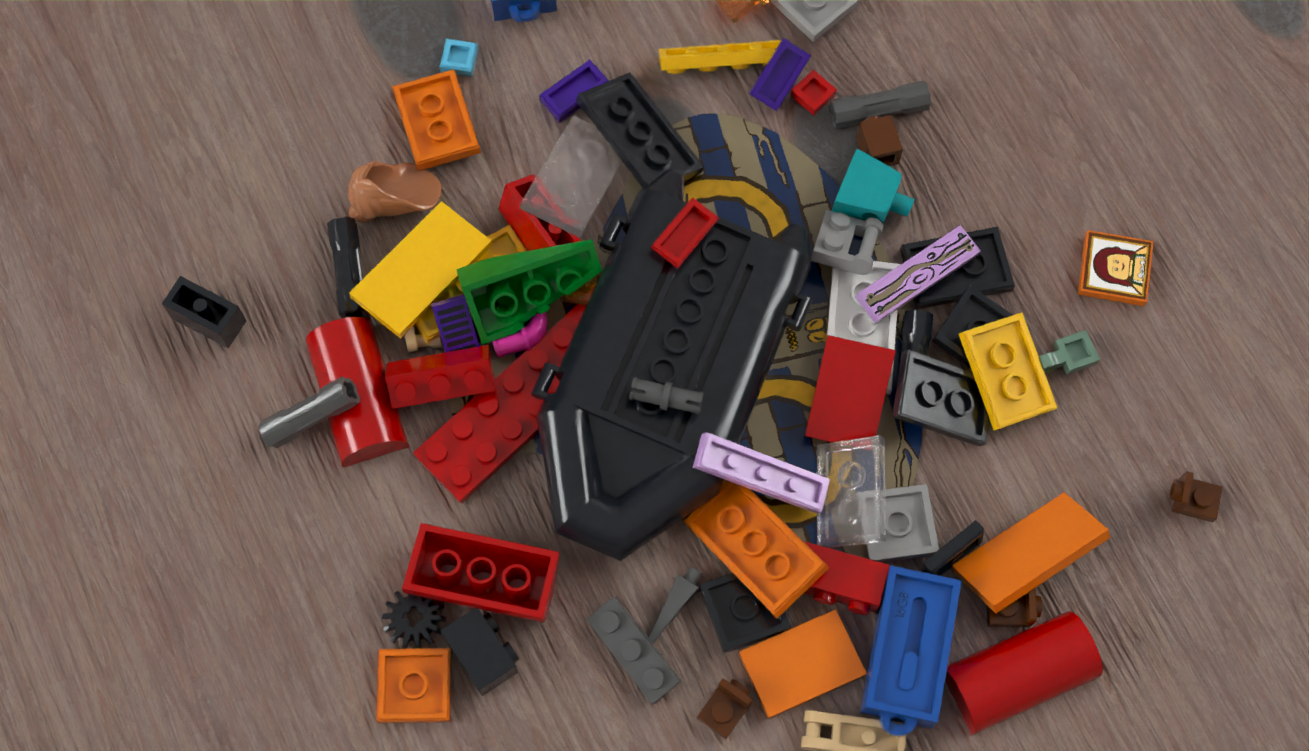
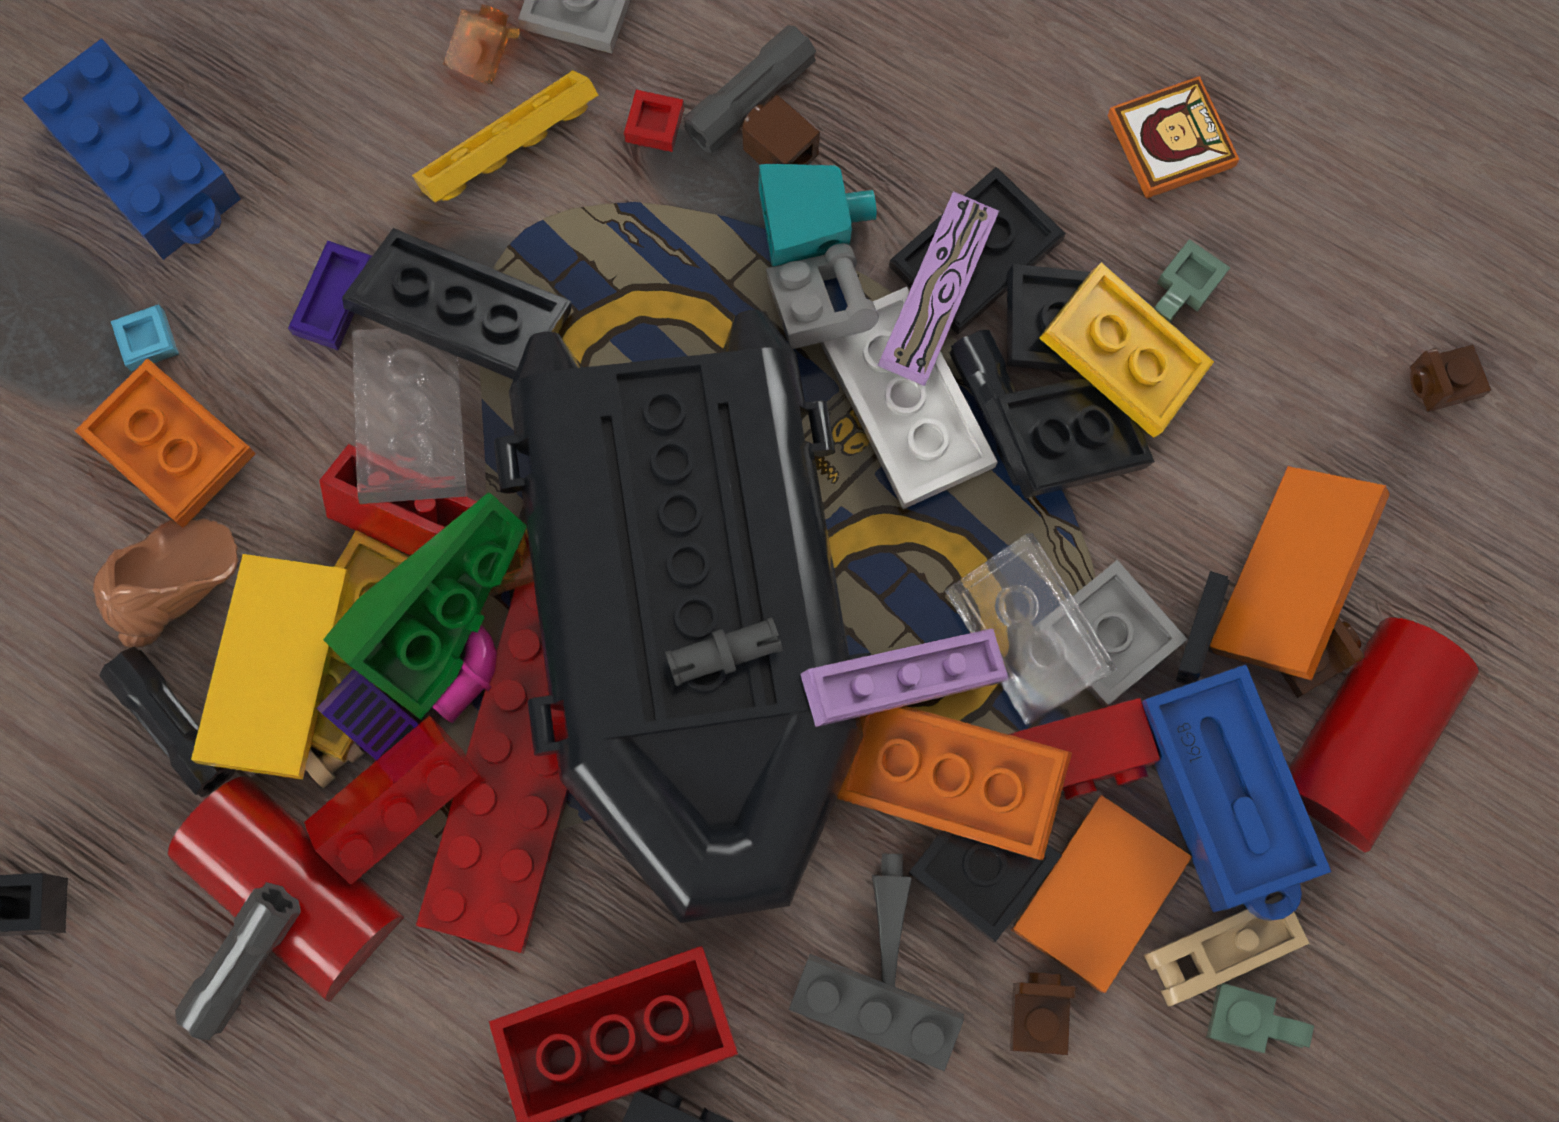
camera: 30 degrees left, 5 degrees up
red tile [650,197,719,269] -> none
dark purple tile [748,38,812,111] -> none
red tile [804,335,896,451] -> none

